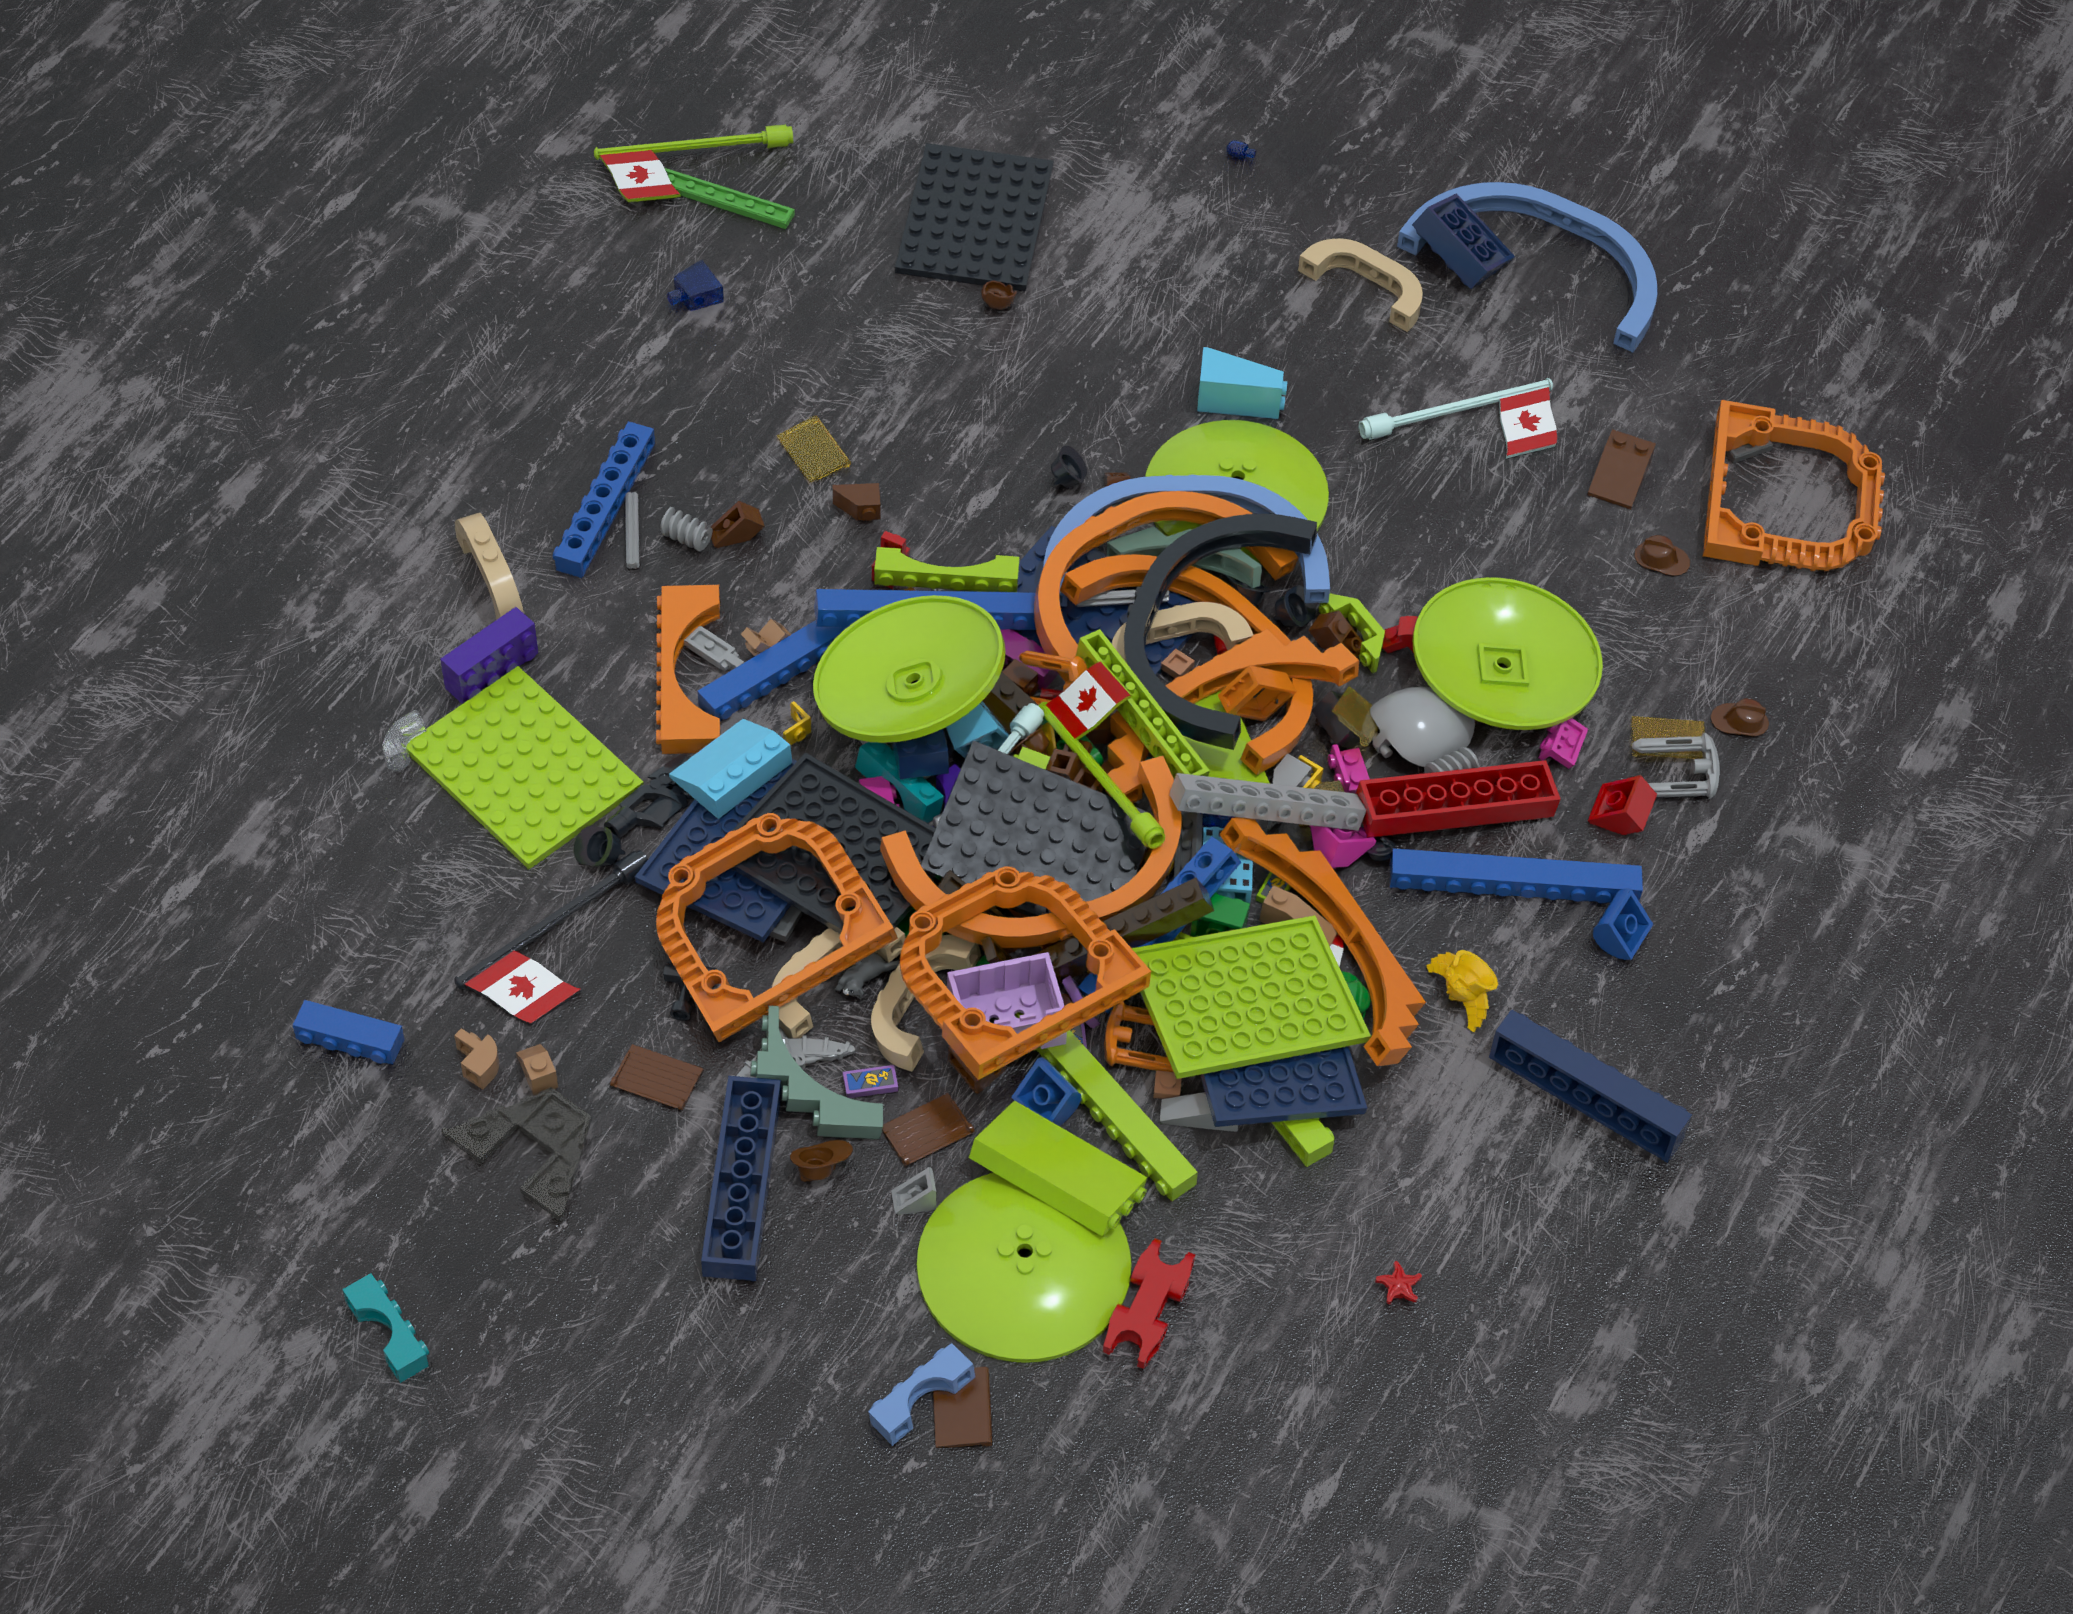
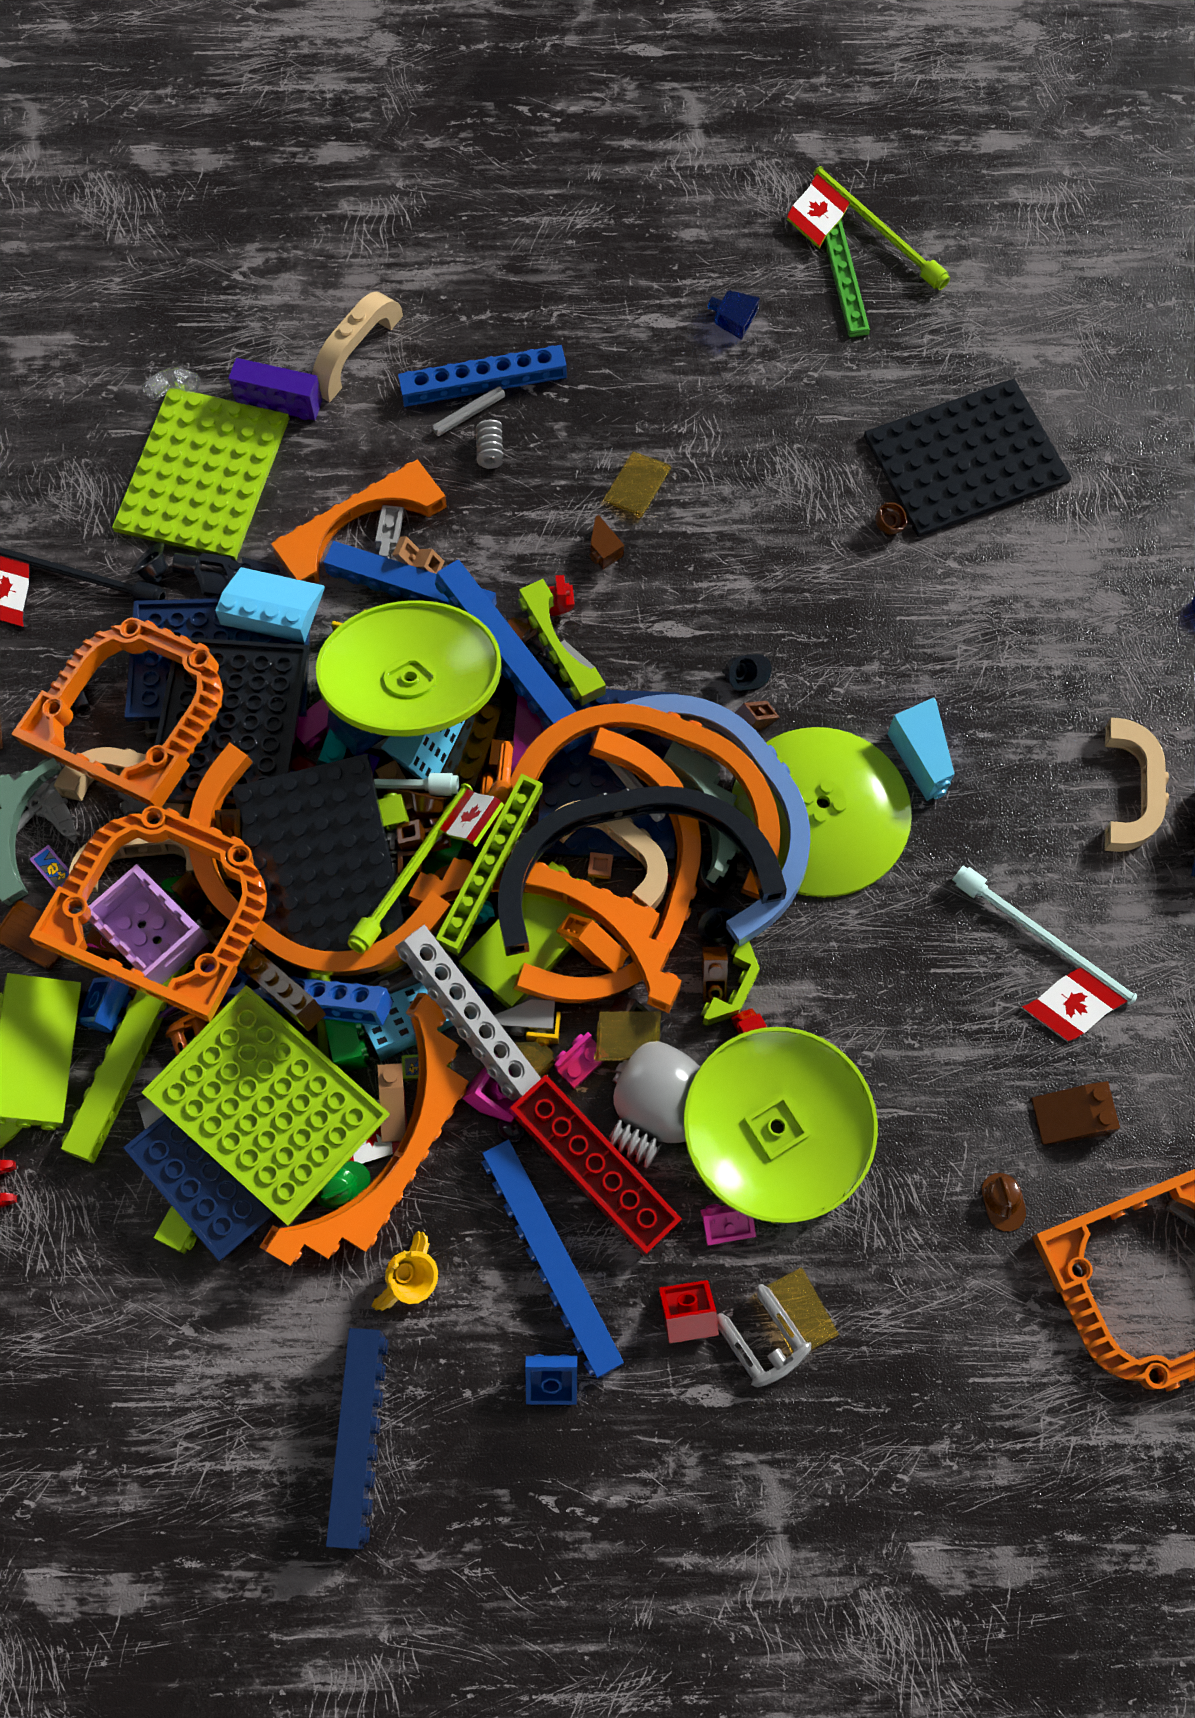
camera: 60 degrees right, 15 degrees up
reddish brown slope [710,501,765,548] -> none
red animal [1375,1261,1422,1304] -> none
reddish brown piece [1710,698,1769,736] -> none

